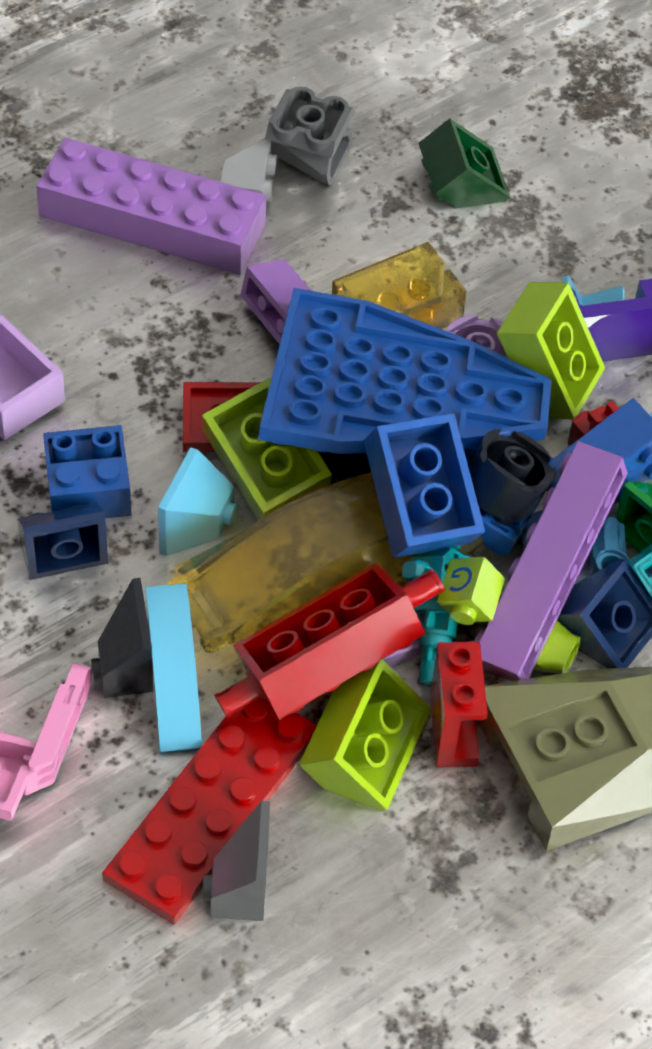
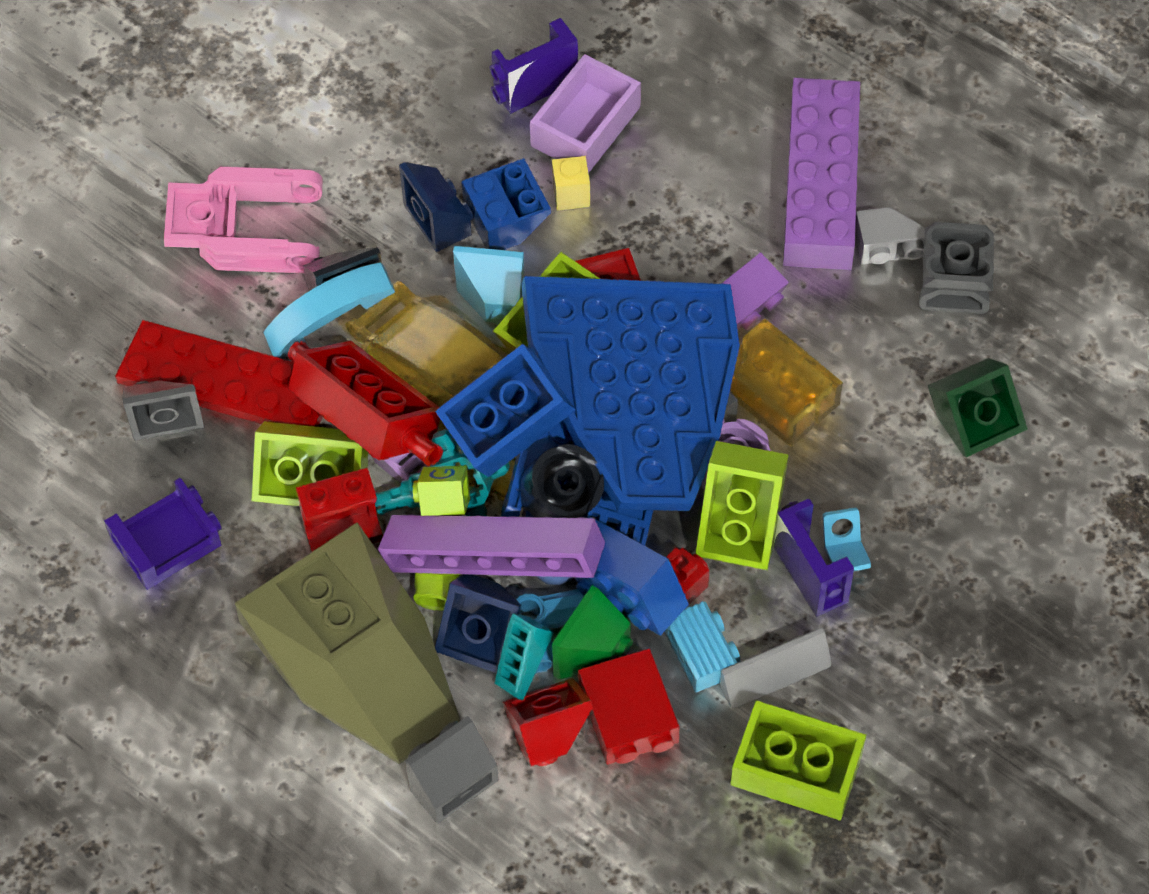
camera: 80 degrees right, 5 degrees up
none -> dark purple panel [104,478,222,590]
none -> light yellow brick [552,156,590,211]

